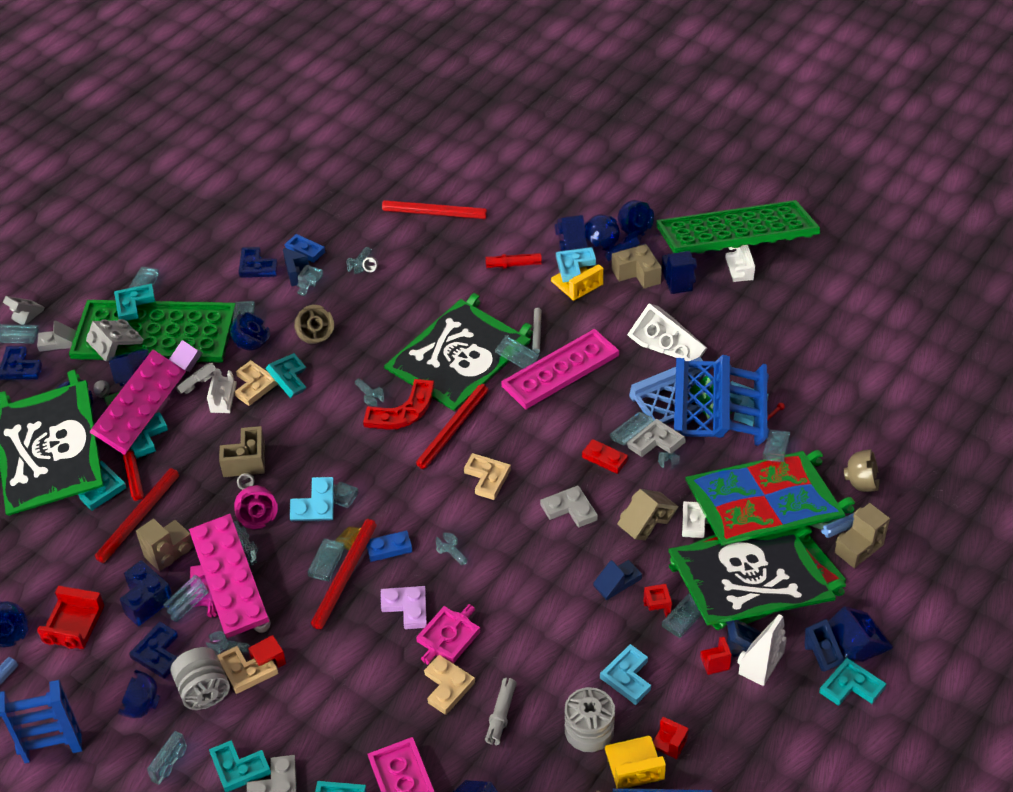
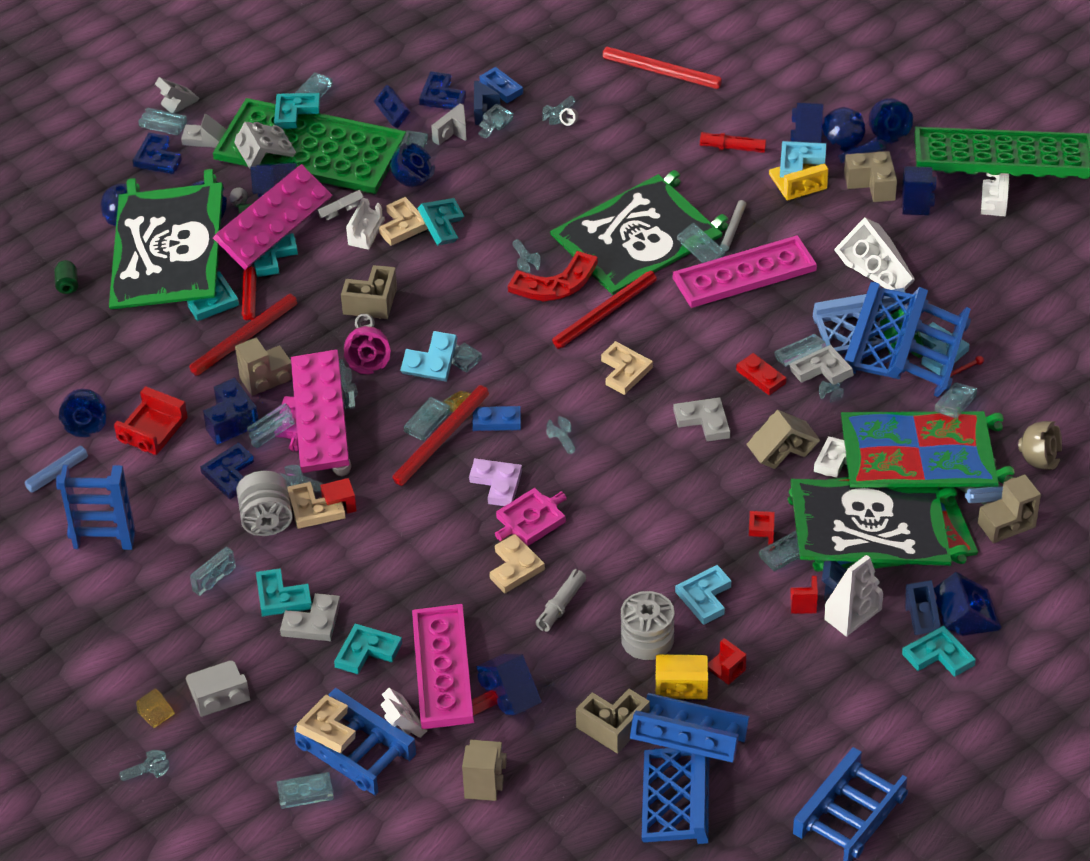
camera: 15 degrees right, 0 degrees up
clear blue cylinder [118,670,161,719] -> none
lavender panel [169,341,203,372] -> none
dark tan cylinder [294,305,334,344] -> none
dark blue slope [593,560,642,600] -> none
none -> clear blue plate [374,85,411,128]
none -> light grey slope [431,103,467,145]

